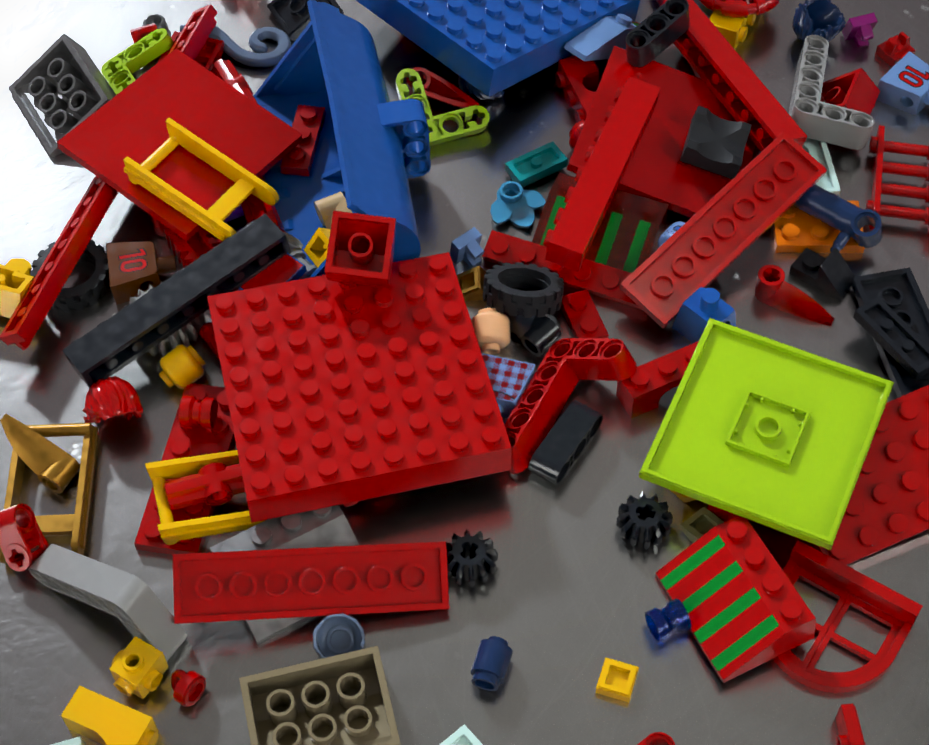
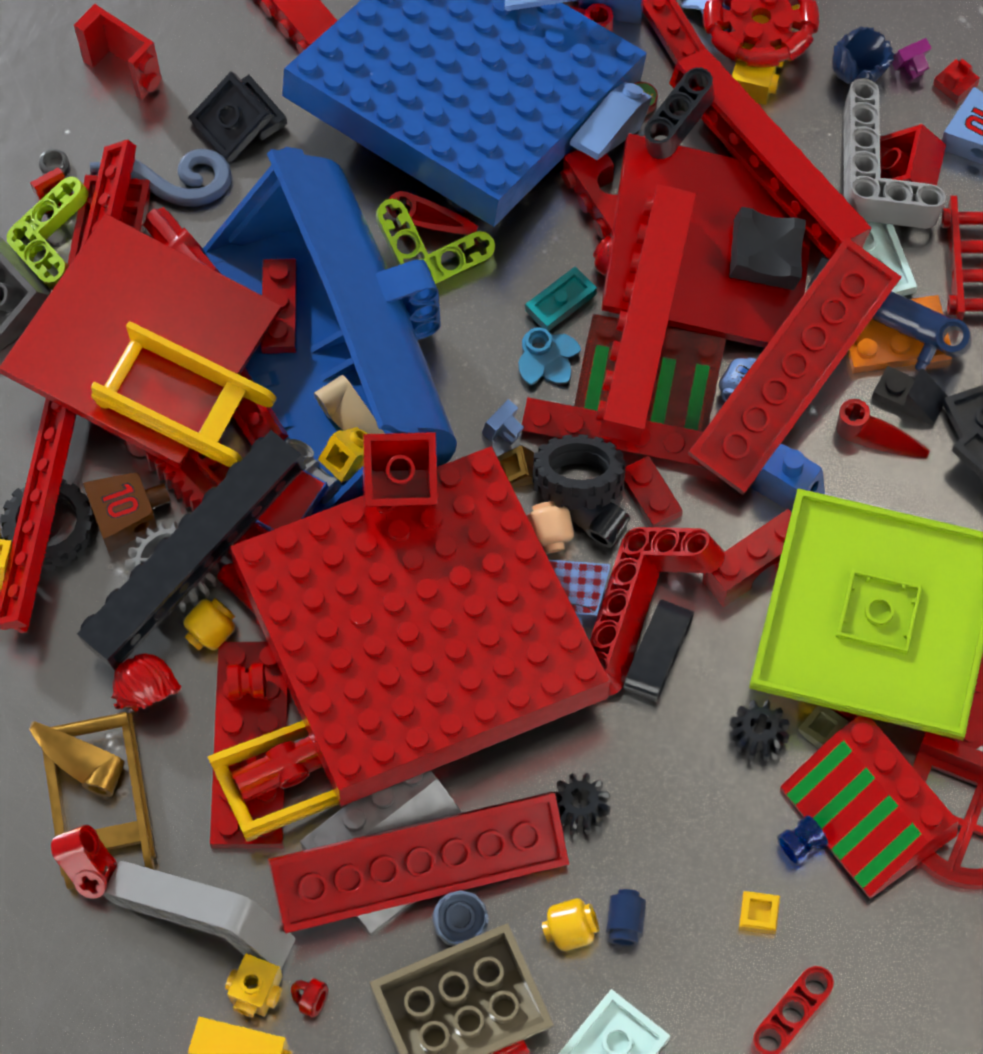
camera: 10 degrees left, 10 degrees up
none -> yellow head [542,898,599,951]

